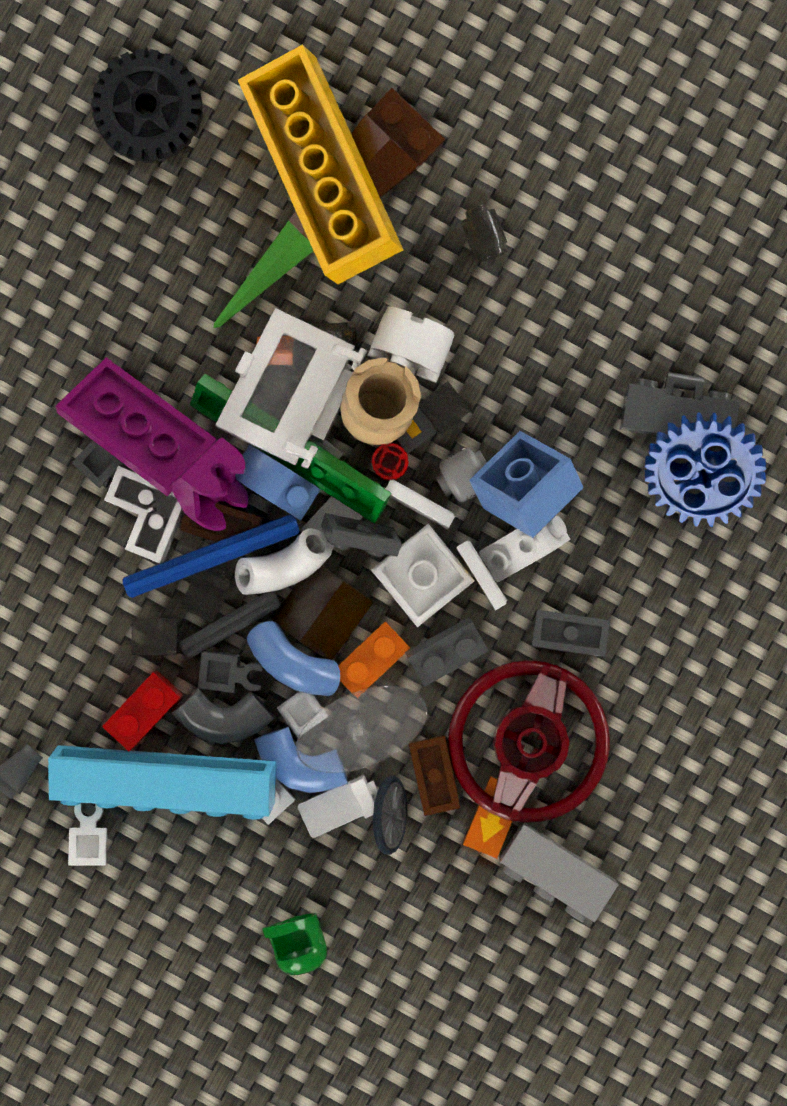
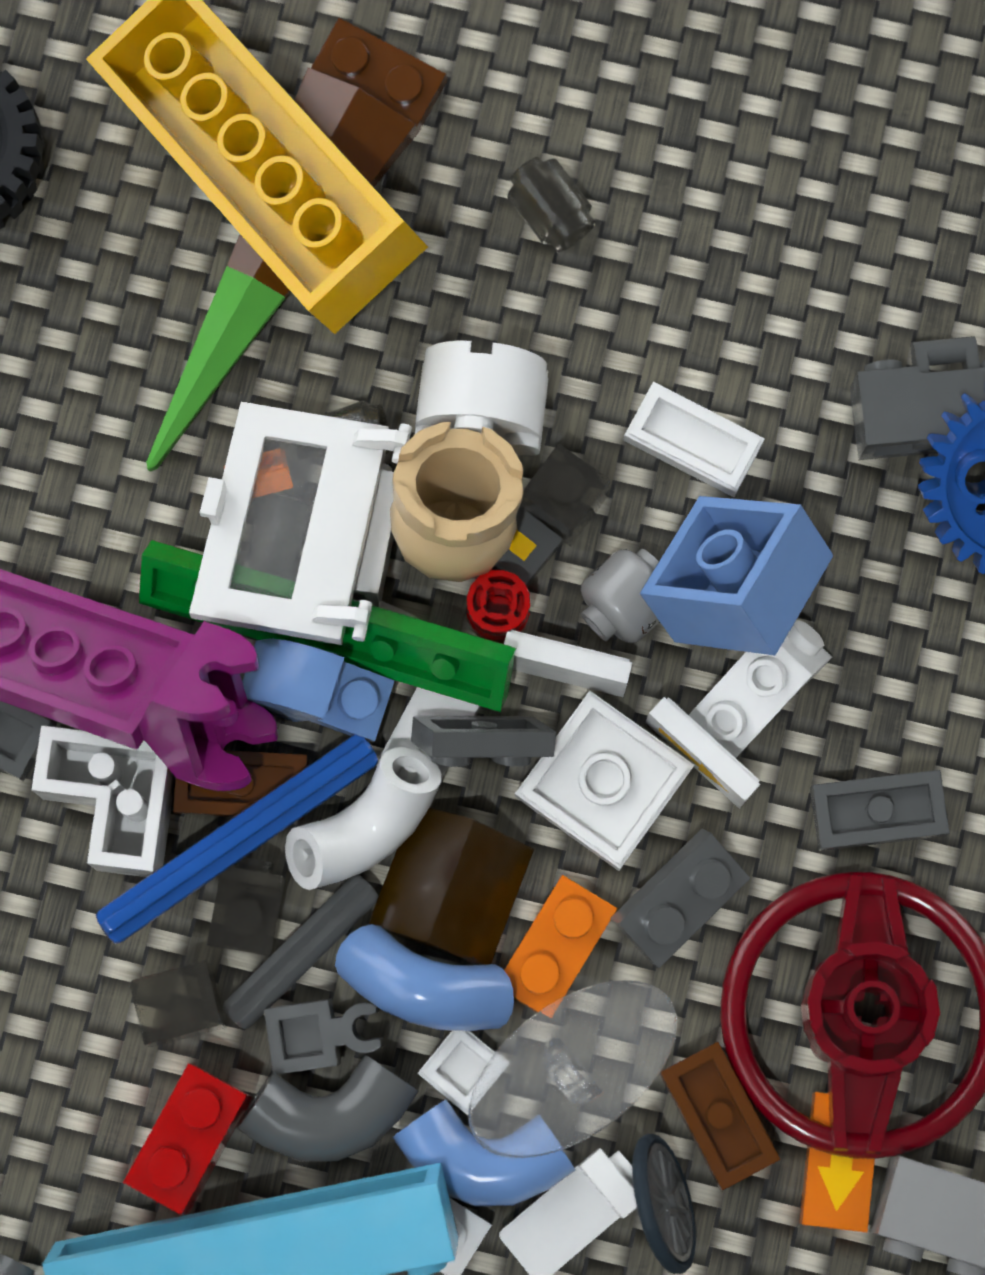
camera: 15 degrees left, 10 degrees down
none -> white tile [623,382,764,497]

